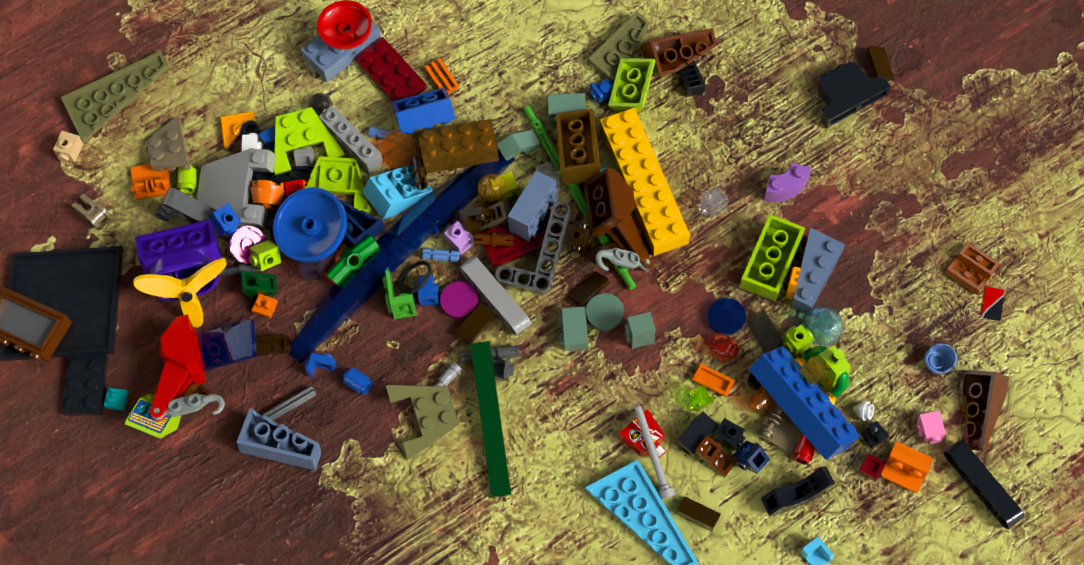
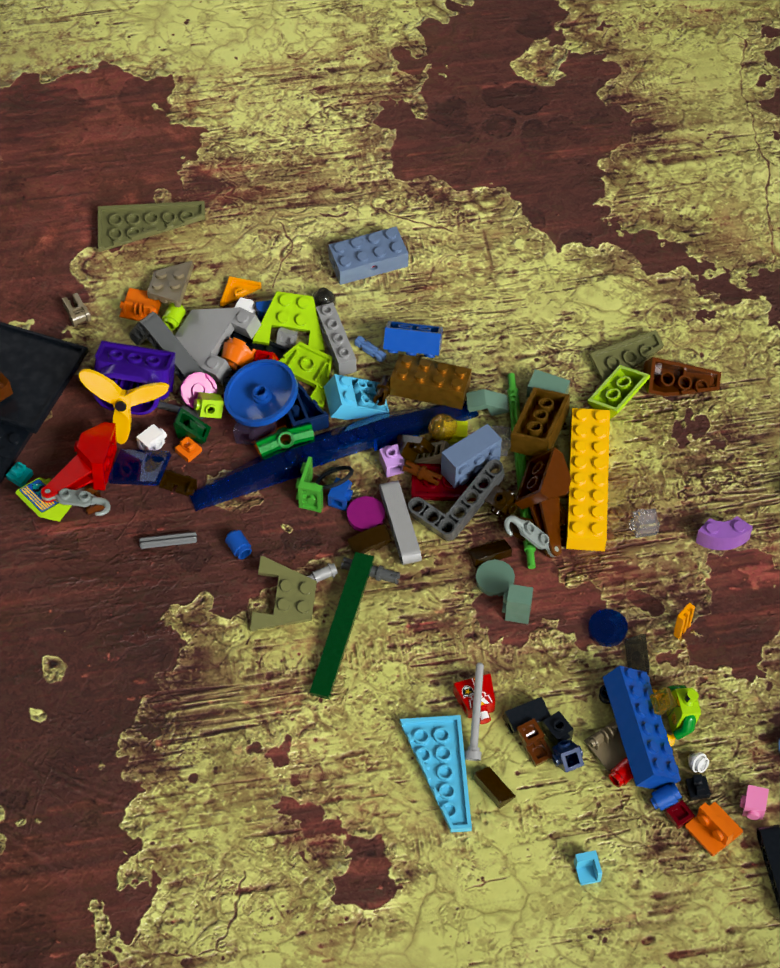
camera: 20 degrees right, 10 degrees down
tan brick [53,131,83,163] -> none
blue brick [209,203,241,236] -> none
sand blue wedge [237,408,321,471] -> none
black bush [242,121,260,135] -> none
blue bracket [305,353,337,377] -> none
red dish [317,0,372,50] -> none
dark red plate [354,36,428,102] -> none
clear orange tile [380,131,417,168] -> none
medium blue axle [422,248,460,262] -> none
orange tile [424,58,459,94] -> none
dark grey bracket [493,358,514,382] -> none
sand green brick [558,307,588,351] -> none
blue bracket [589,78,614,105] -> none
black slope [679,60,705,97] -> none
orange tile [691,363,735,397] -> none
clear neon green tile [691,386,714,412] -> none
clear red head [708,334,739,362] -> none
lime brick [740,214,805,302] -> none
clear orange brick [748,386,775,414] -> none
black arch [761,466,835,516] -> none
lime brick [783,325,813,358] -> none
sand blue wedge [791,227,845,316] -> none
clear light blue cylinder [804,306,843,346] -> none
none -> white brick [136,424,167,458]
none -> blue brick [650,783,682,811]

